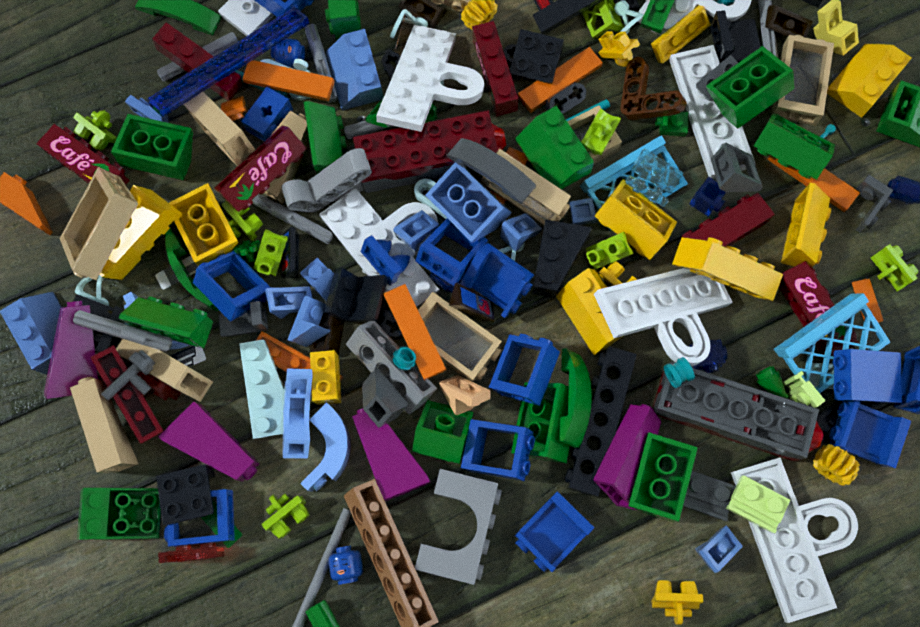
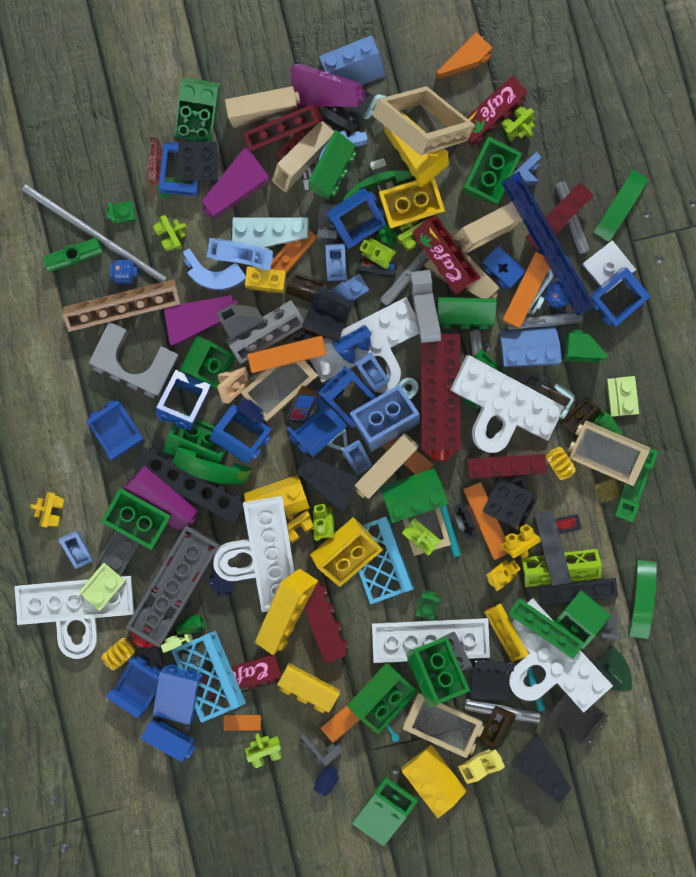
camera: 90 degrees right, 10 degrees up
light grey axle [73,310,172,352] -> none
dark grey piece [101,350,155,401] -> none
orange slope [221,96,247,121] -> none
medium blue slope [288,296,330,347] -> none
teal plate [393,347,416,370] -> none
dark grey slope [447,138,536,204] -> none
medium blue plate [569,198,597,225] -> none
light aqua piece [614,0,644,34] -> none
reddish brown beam [620,57,687,120] -> none
clear light blue plate [625,149,683,207] -> none
teal wheel [664,357,695,388] -> none
clear blue brick [689,176,726,217] -> none
dark grey tile [711,143,763,192] -> none
none -> green bracket [106,201,136,225]
none -> clear blue brick [235,398,265,426]
none -> yellow hips [501,524,541,558]

